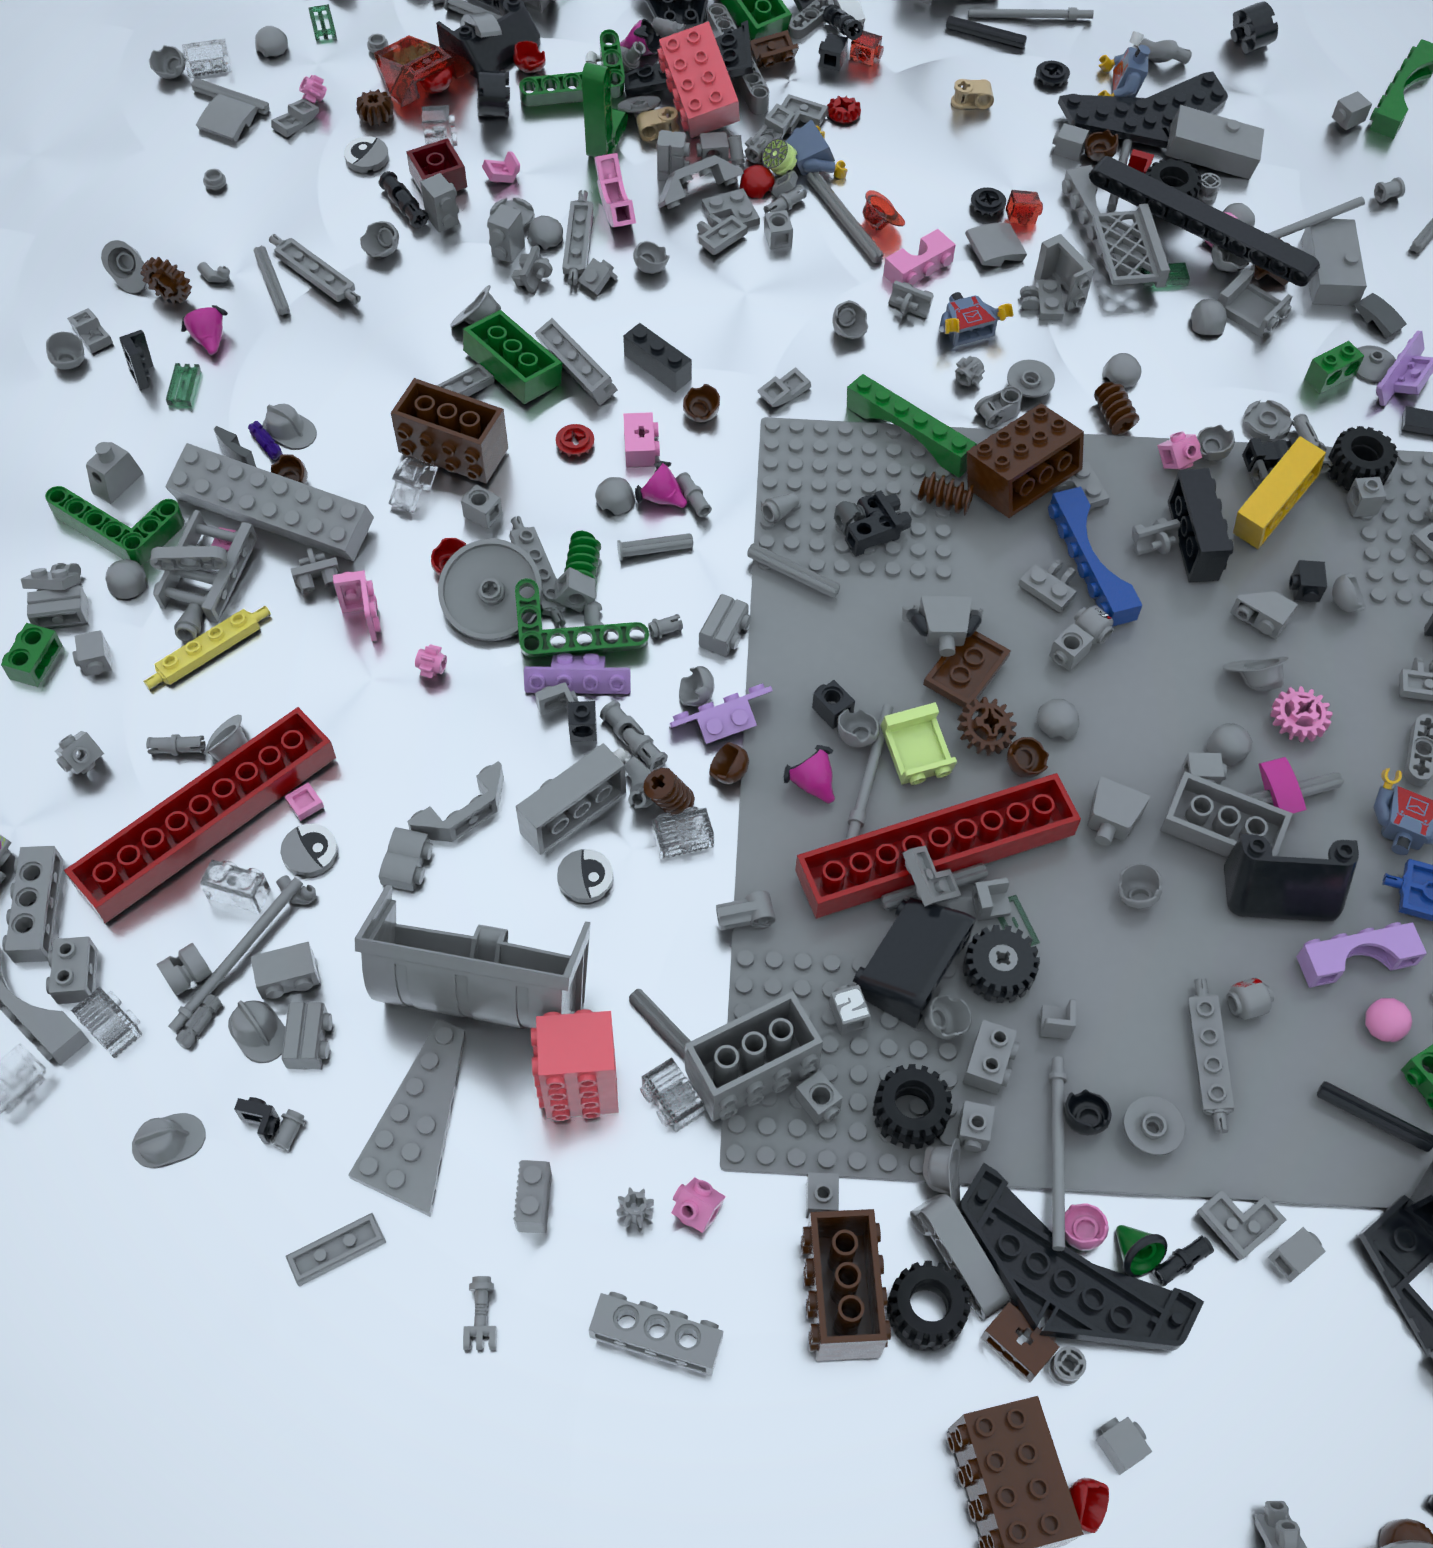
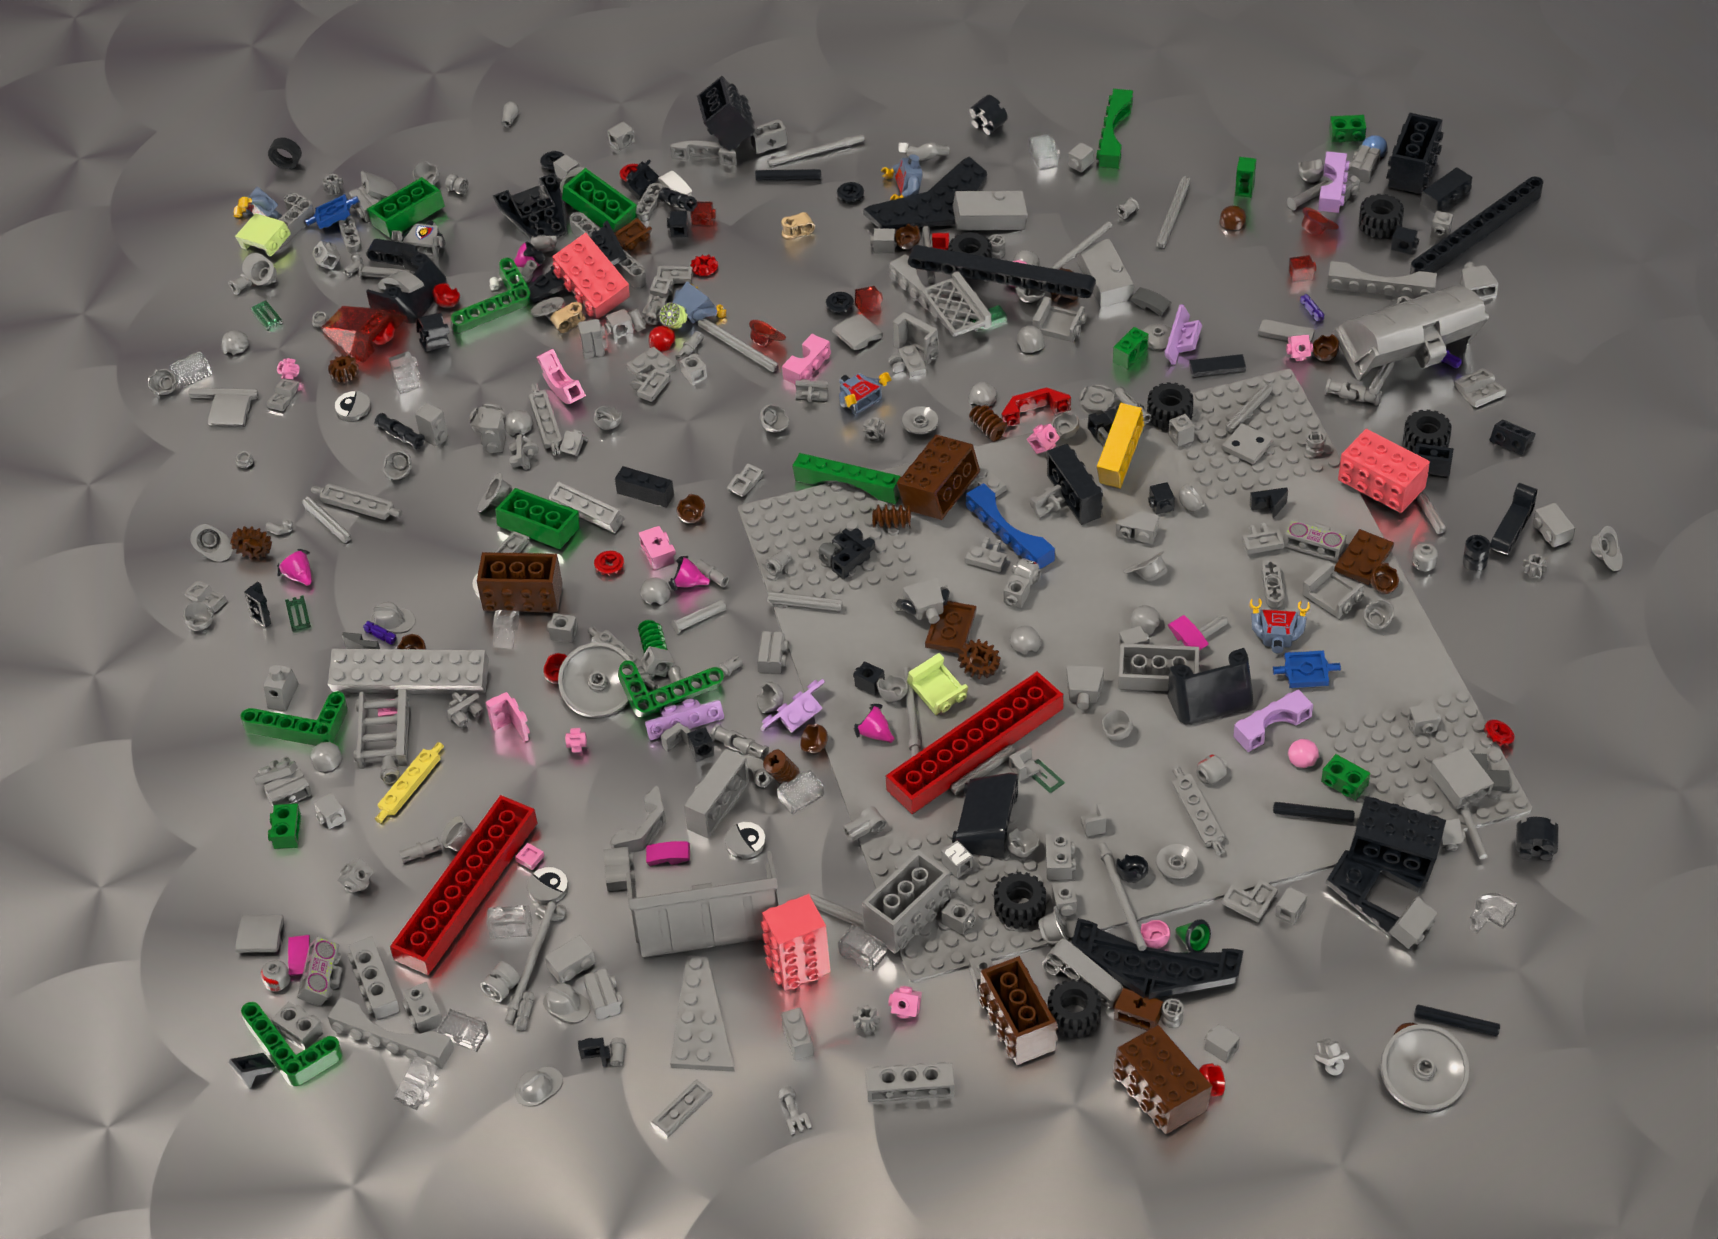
camera: 15 degrees left, 10 degrees down
light grey beam [150,546,228,570] -> none
dark red brick [406,138,468,193] -> none
bright pink bracket [482,151,520,183] -> none
green beam [582,62,628,157] -> none
light grey slope [658,155,744,210] -> none
light grey tile [772,171,798,197] -> none
light grey plate [903,846,961,907] -> none
black wheel [963,925,1040,1003] -> none
light grey piece [974,386,1022,428] -> none
reddish brown hair [1007,737,1049,778] -> none
black pin [1152,1235,1214,1286] -> none
bright pink gear [1270,686,1333,743] -> none
none -> dark pink slope [646,841,690,867]
none -> red slope [1001,387,1071,427]
none -> clear brick [1029,134,1060,171]

